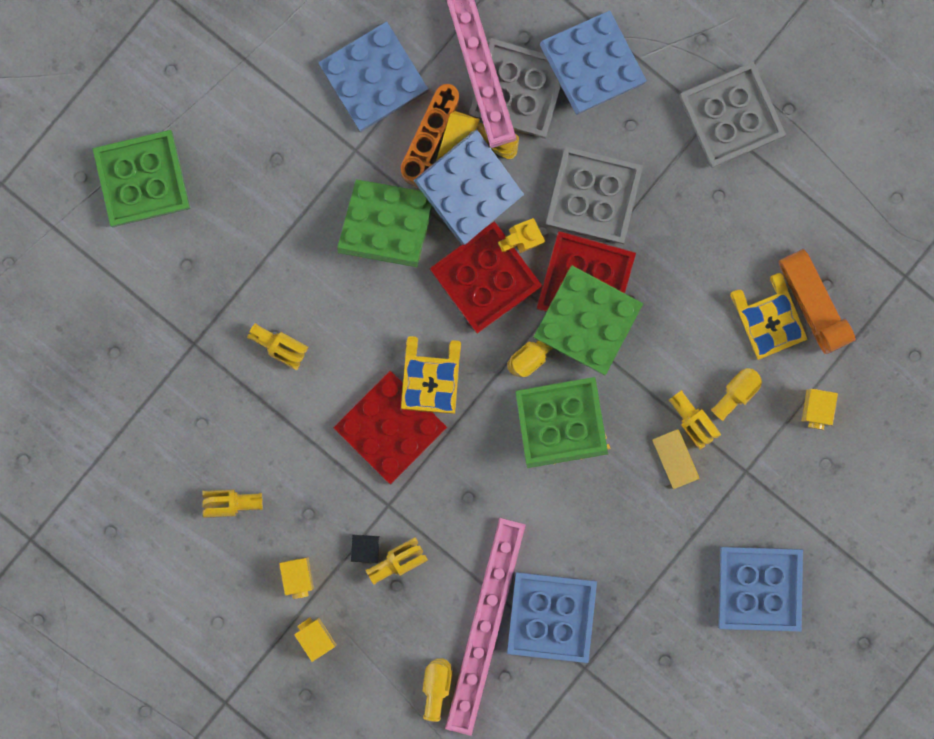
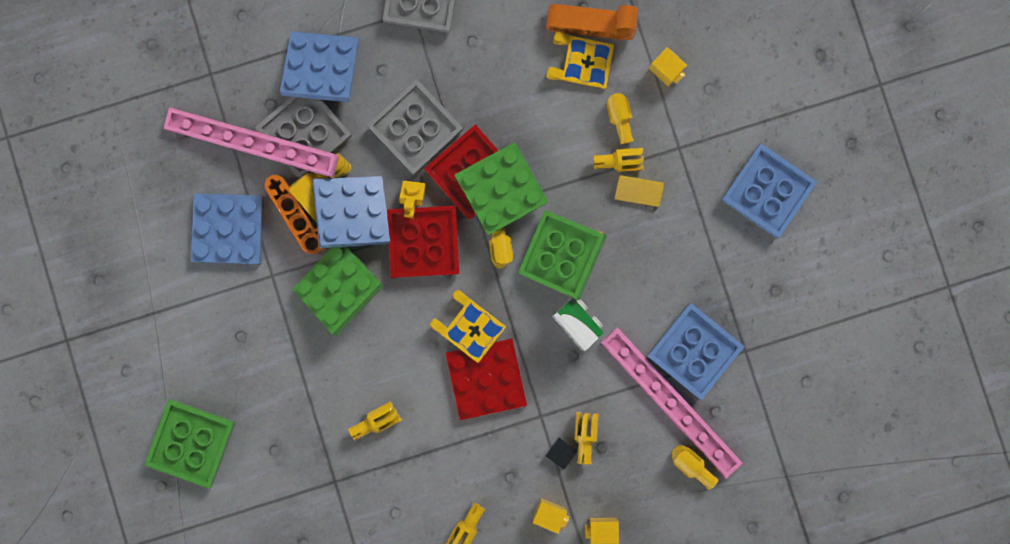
camera: 60 degrees left, 0 degrees up
none -> white slope [552,298,604,351]

